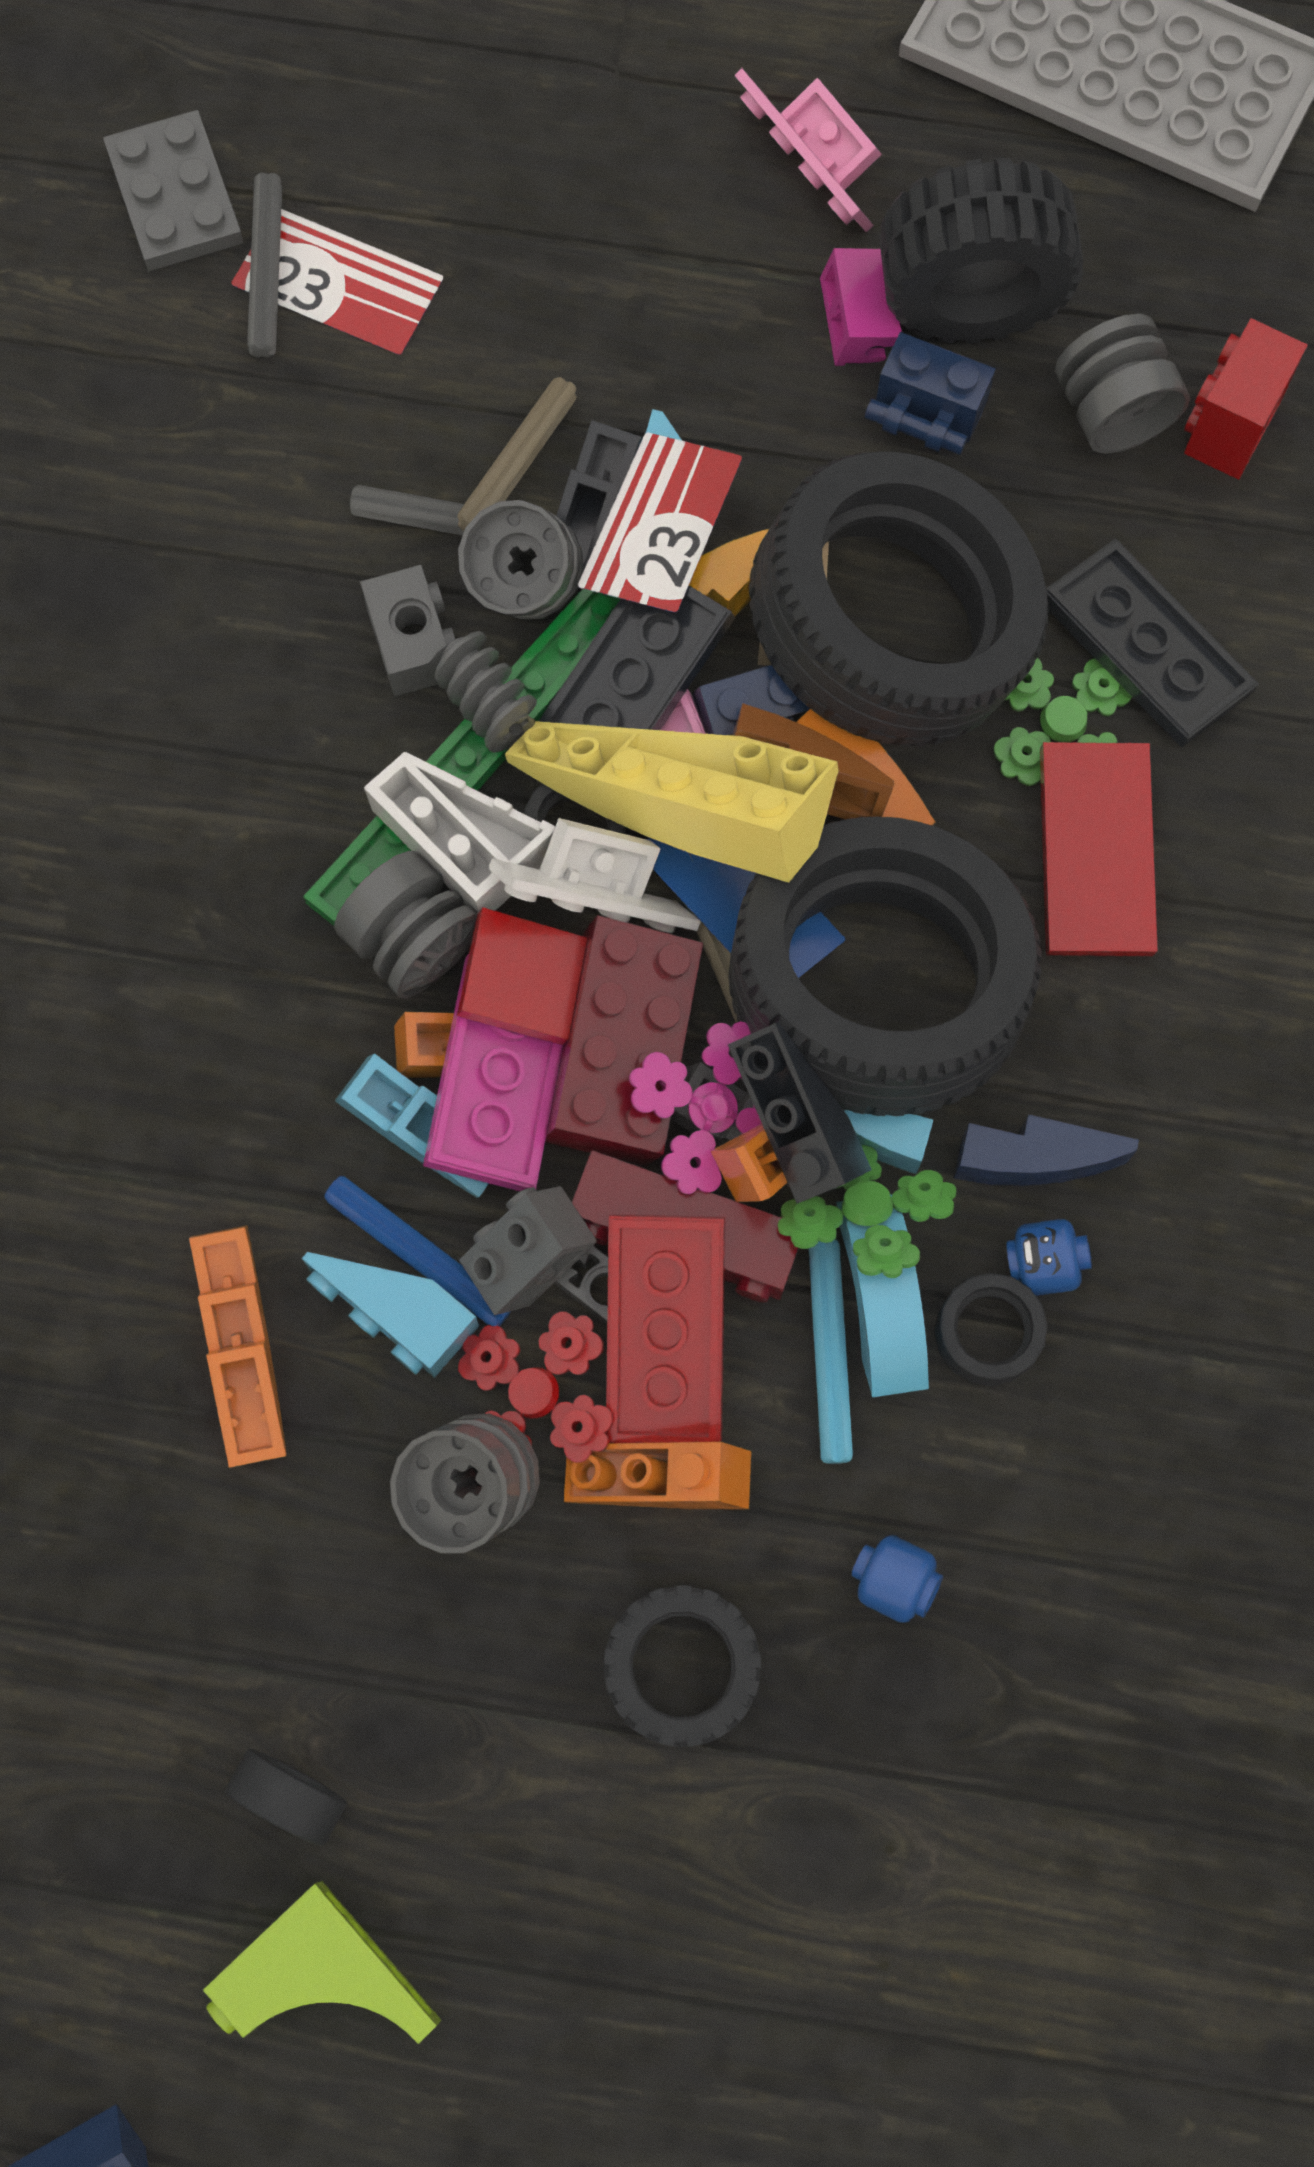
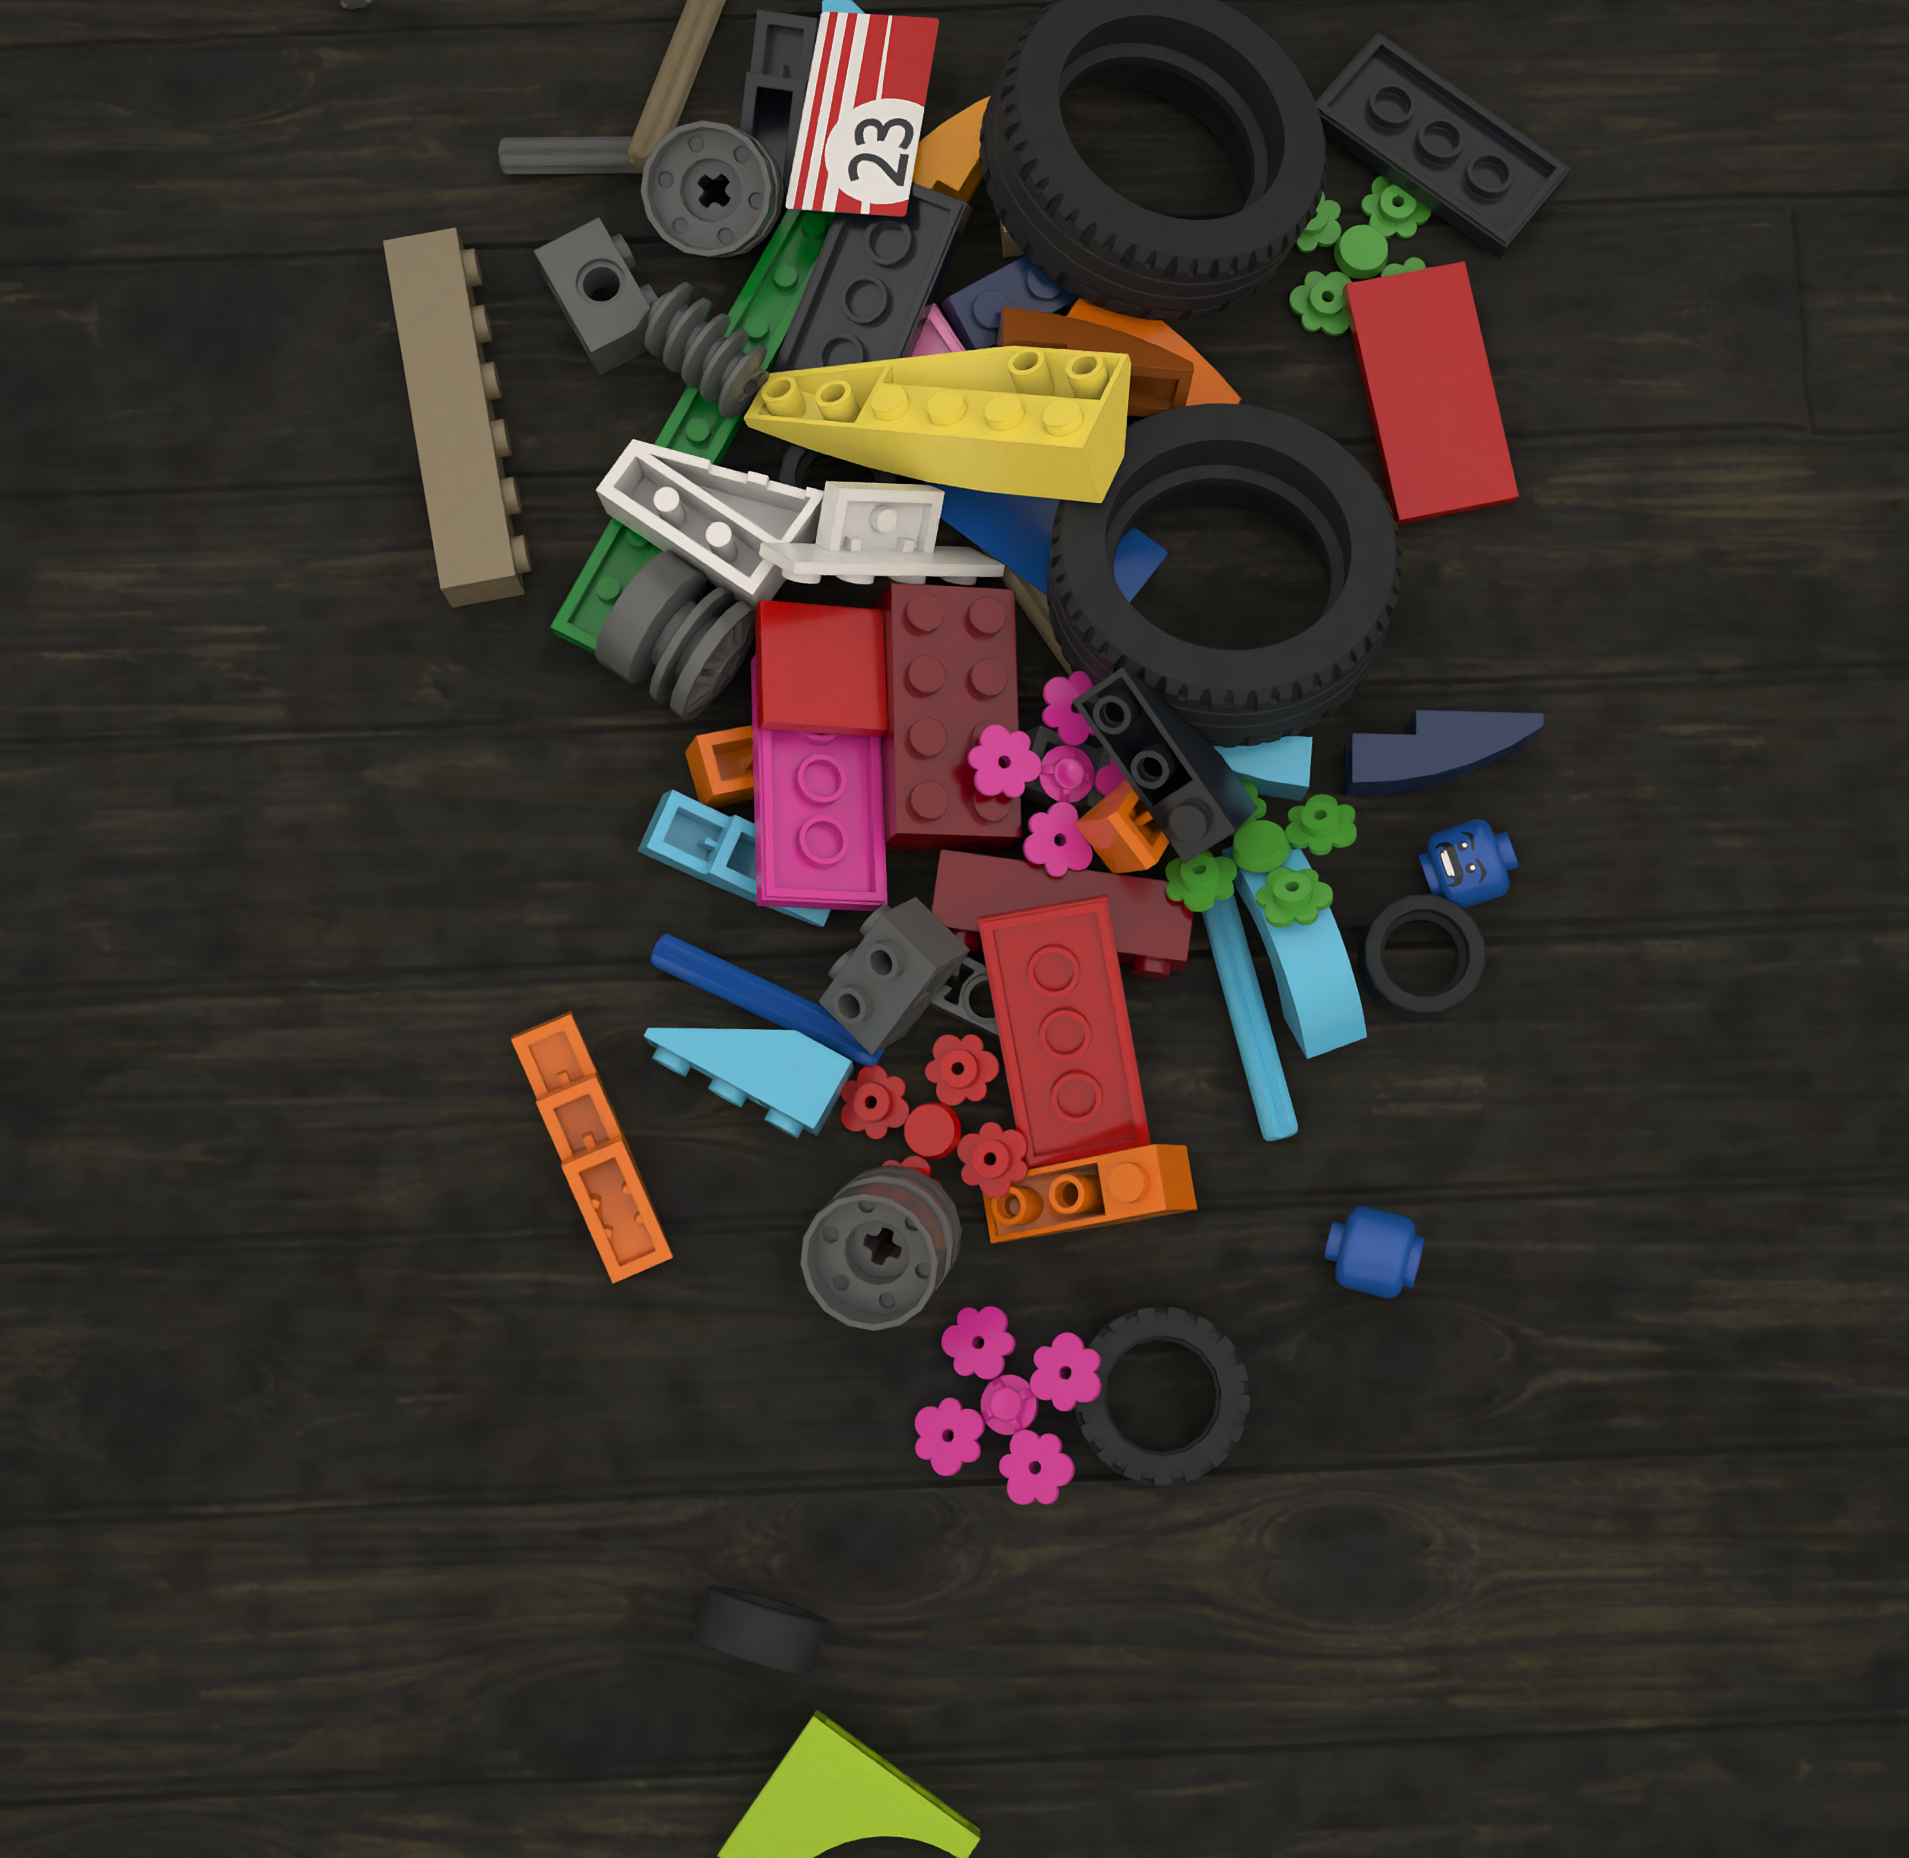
camera: 10 degrees left, 5 degrees up
none -> dark tan brick [383,228,532,608]
none -> dark pink plant [915,1306,1102,1505]

